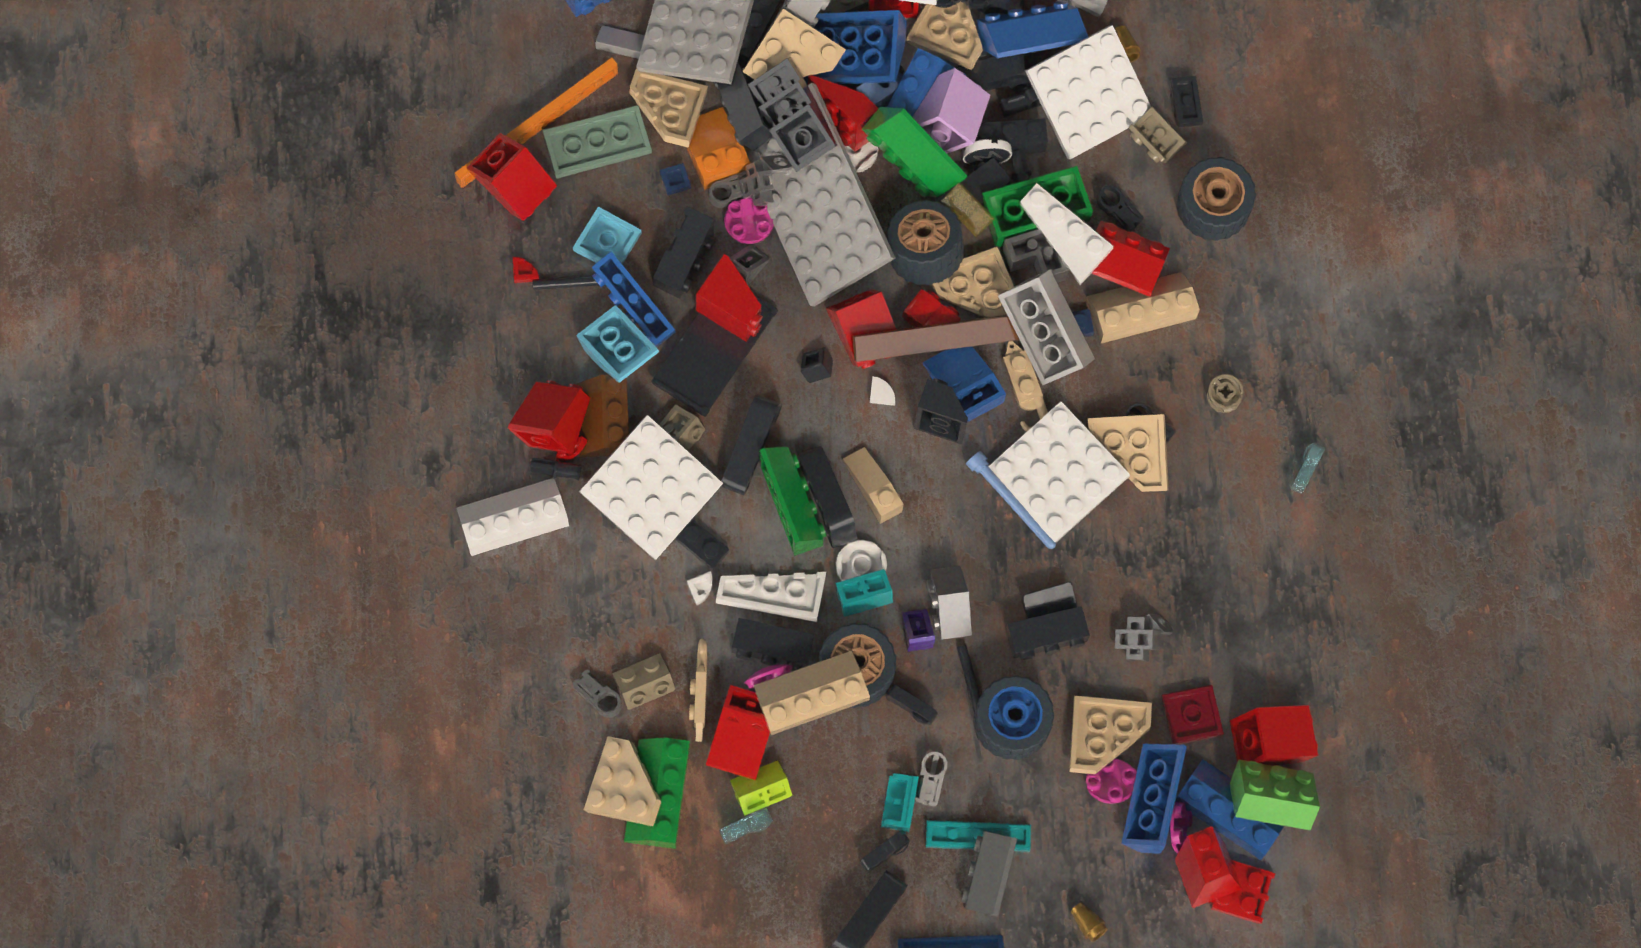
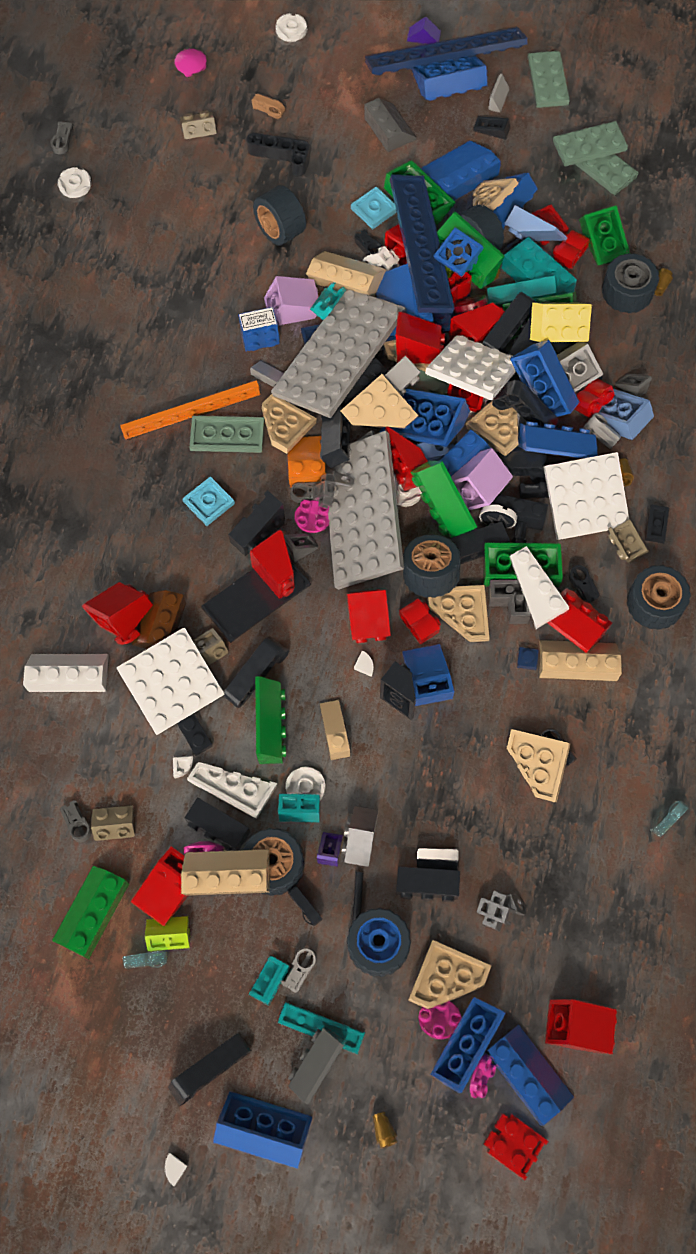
camera: 25 degrees right, 5 degrees down
red slope [466,133,557,221] -> none
red tile [513,257,539,283] -> none
black axle [530,457,582,481] -> none
black bar [533,276,599,290] -> none
medium azure slope [576,305,659,383] -> none
tan plate [583,736,661,826] -> none
blue brick [592,251,676,348] -> none
dark blue plate [660,163,691,196] -> none
tan plate [689,638,707,742] -> none
slope [748,57,837,172] -> none
black beam [797,446,857,548] -> none
black slope [801,347,833,383] -> none
tile [852,315,1020,362] -> none
black piece [860,830,911,873] -> none
clear yellow tile [942,183,994,237] -> none
medium blue piece [966,451,1056,549] -> none
white plate [988,402,1130,542] -> none
light grey slope [998,269,1095,385] -> none
tan plate [1002,341,1048,432] -> none
dark red tile [1161,685,1224,745] -> none
red slope [1175,826,1241,908] -> none
dark tan wheel [1207,374,1244,413] -> none
bright green brick [1230,760,1320,830] -> none

